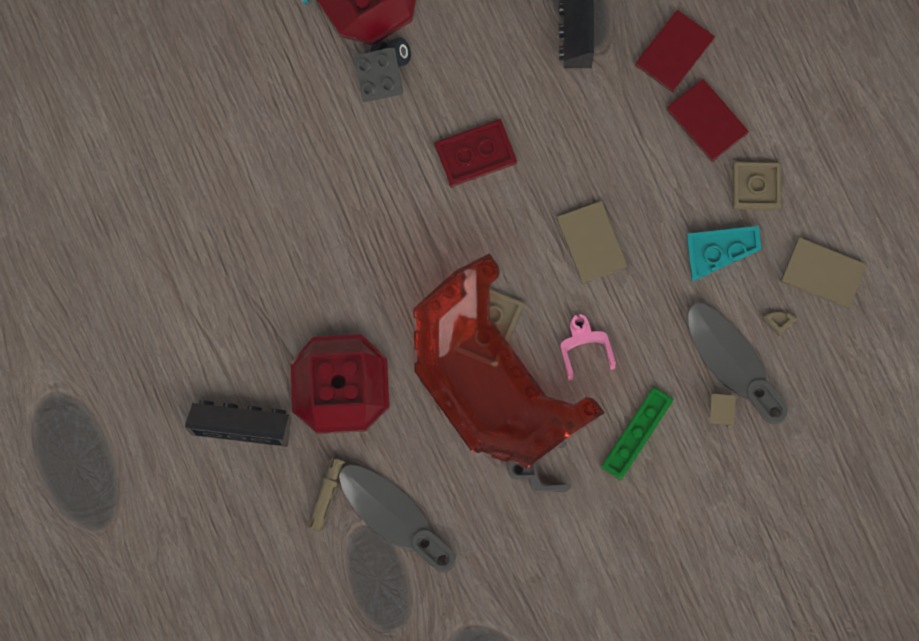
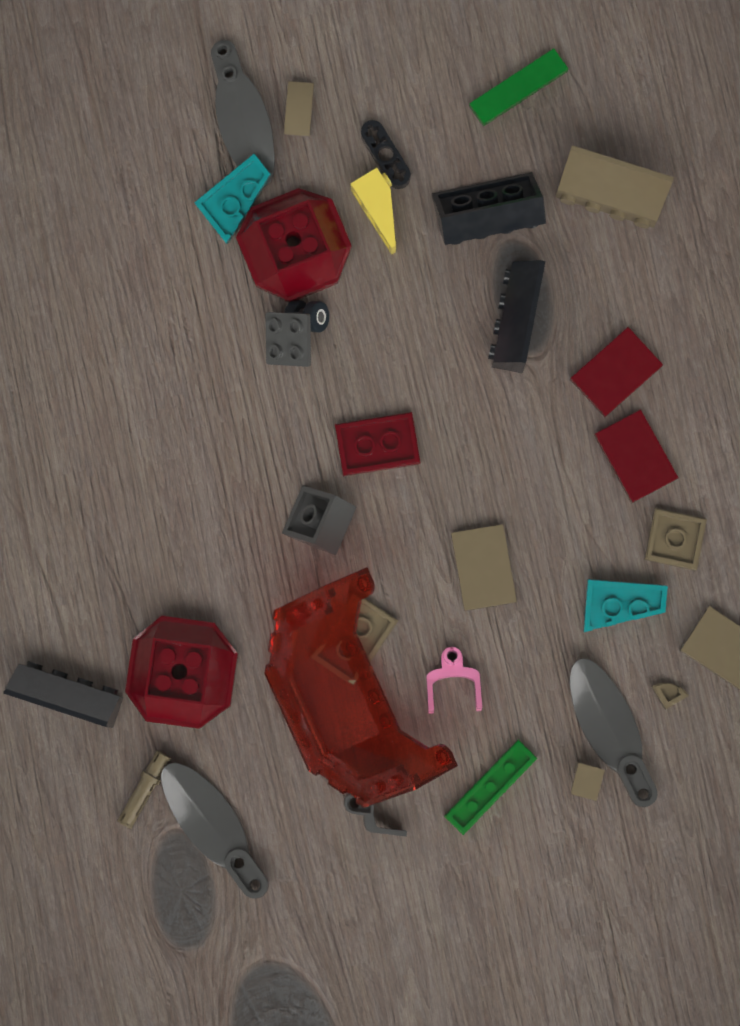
camera: 10 degrees right, 5 degrees up
none -> dark grey slope [282,486,356,555]

